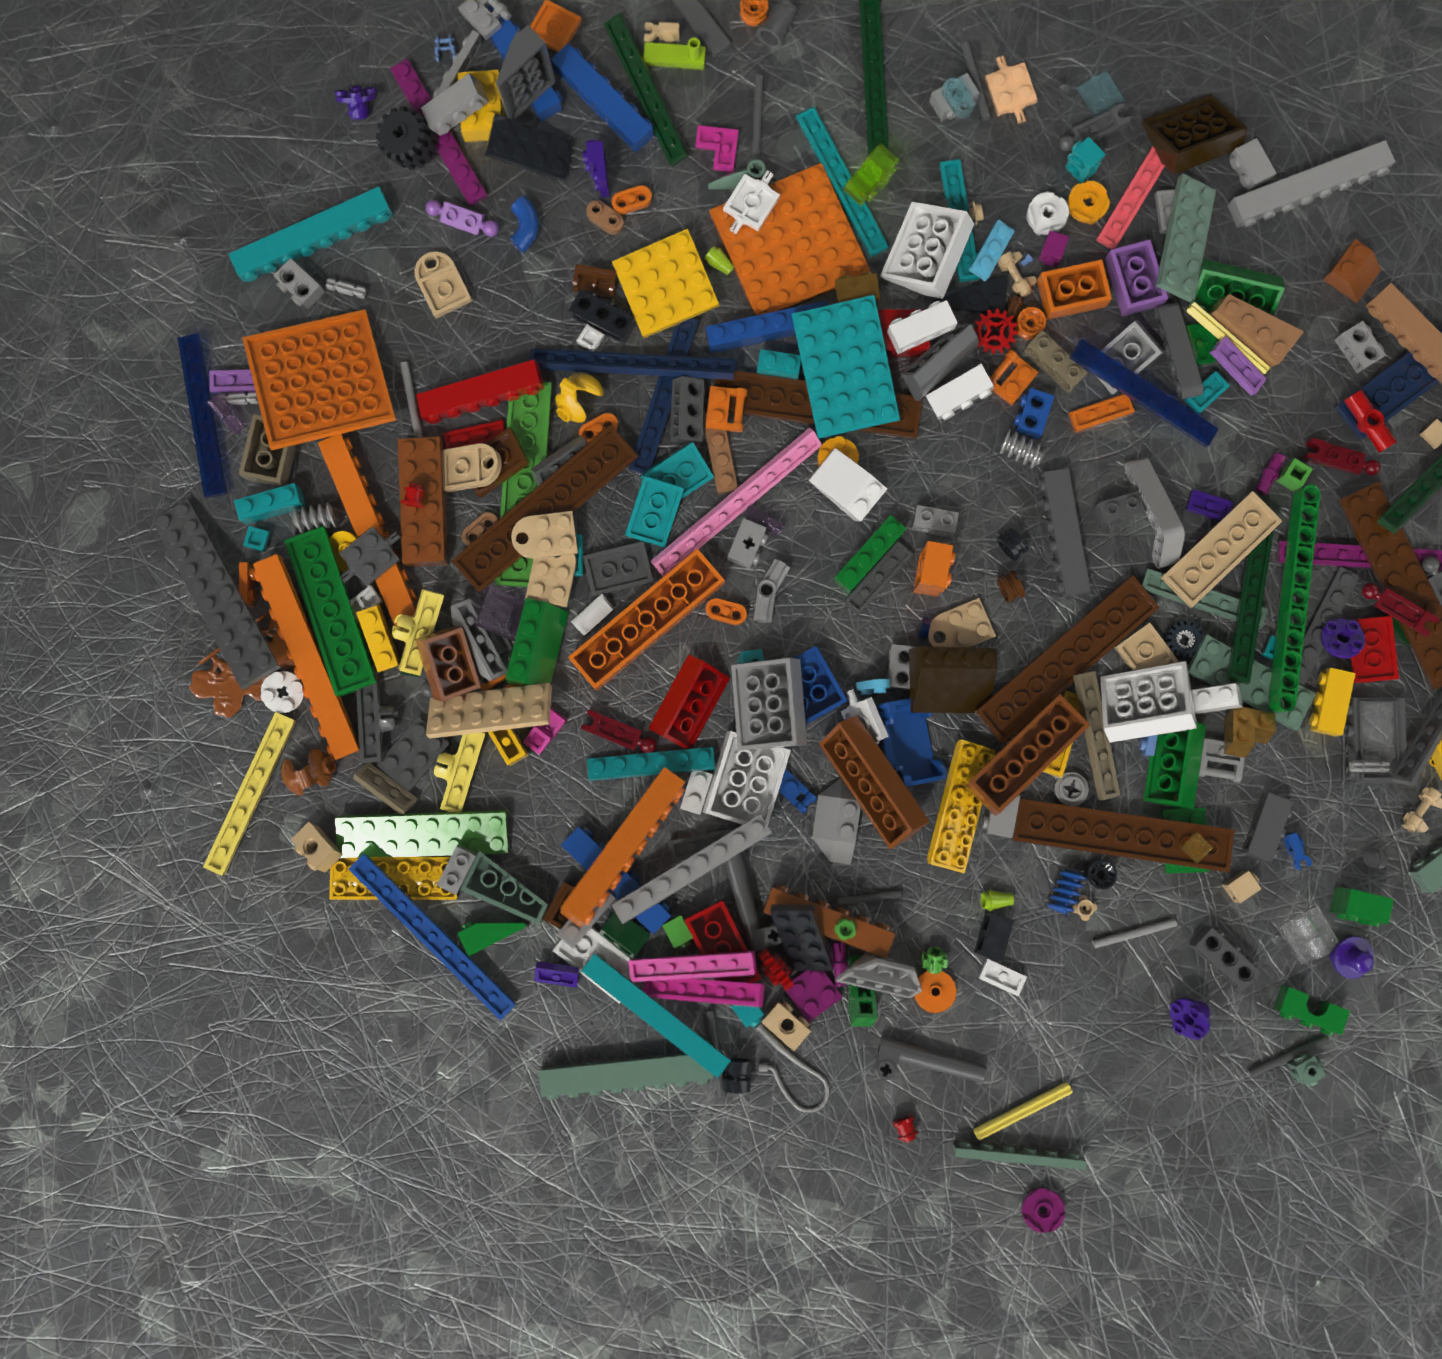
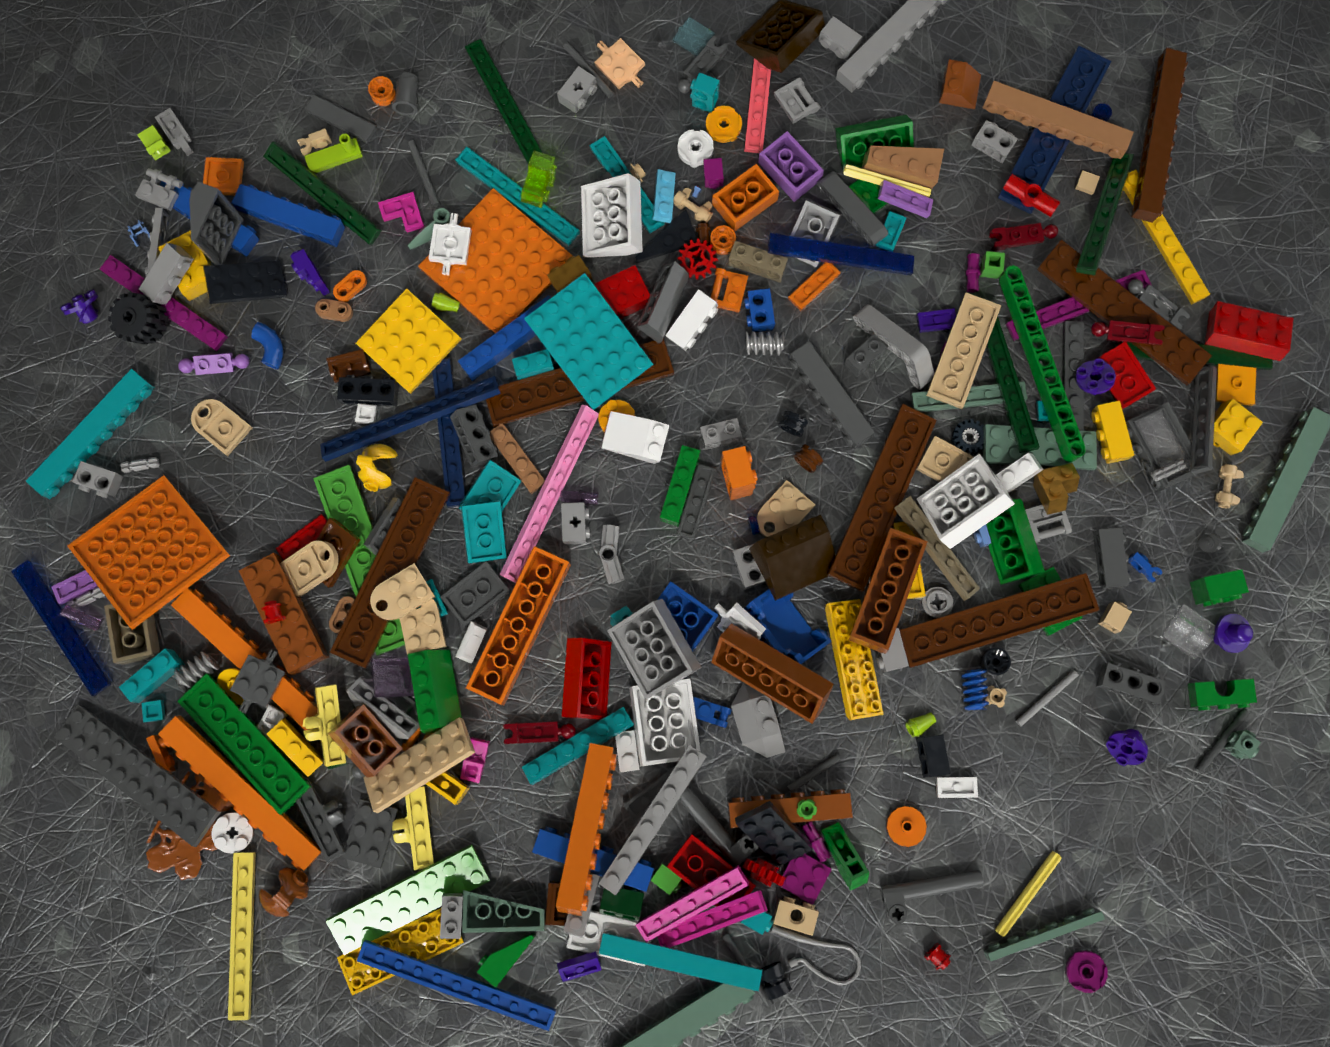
camera: 25 degrees left, 5 degrees down
tan brick [291,821,343,873] -> none
dark tan plate [353,763,417,815] -> none
light grey bar [400,362,423,438] -> none
red brick [416,360,545,424] -> none
orange plate [579,413,618,445] -> none
orange plate [706,386,748,432] -> none
orange plate [706,598,747,626] -> none
light grey wedge [836,953,922,999] -> none
medium azure plate [856,679,890,695] -> none
white brick [887,300,957,354] -> none
bright green gear [921,947,948,974] -> none
clear light blue plate [942,78,975,118] -> none
sand green plate [1156,173,1216,302] -> none
clear yellow plate [1180,832,1213,863] -> none

